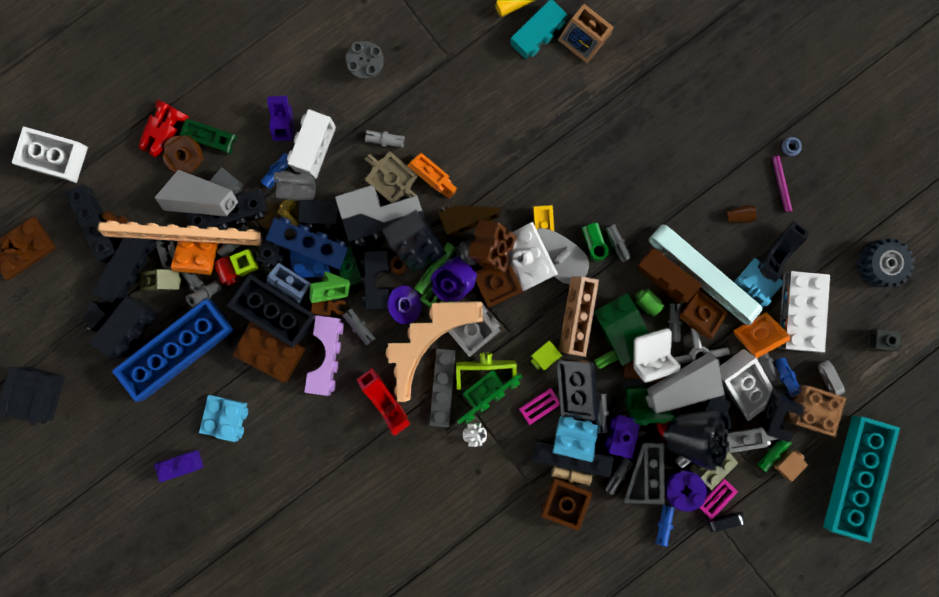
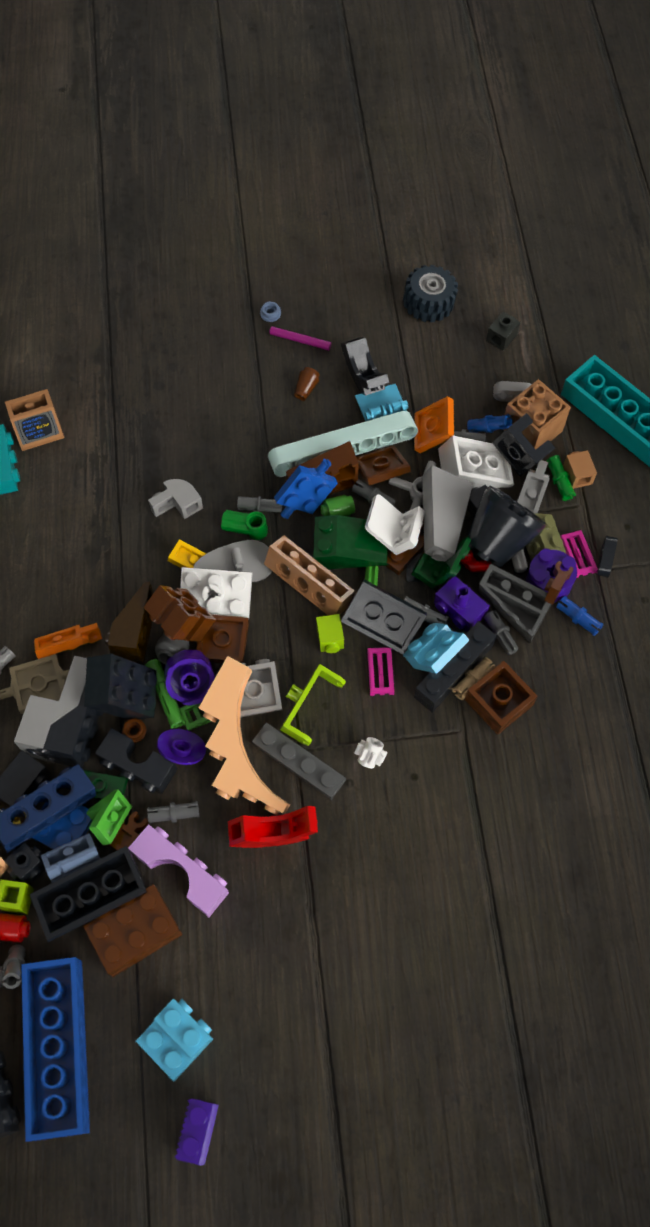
camera: 60 degrees left, 20 degrees down
green bracket [457,370,522,424] -> none
white brick [778,271,830,352] -> none
none -> light grey brick [148,479,203,519]
none -> blue plate [274,459,338,519]
none -> reddish brown plate [544,561,573,605]

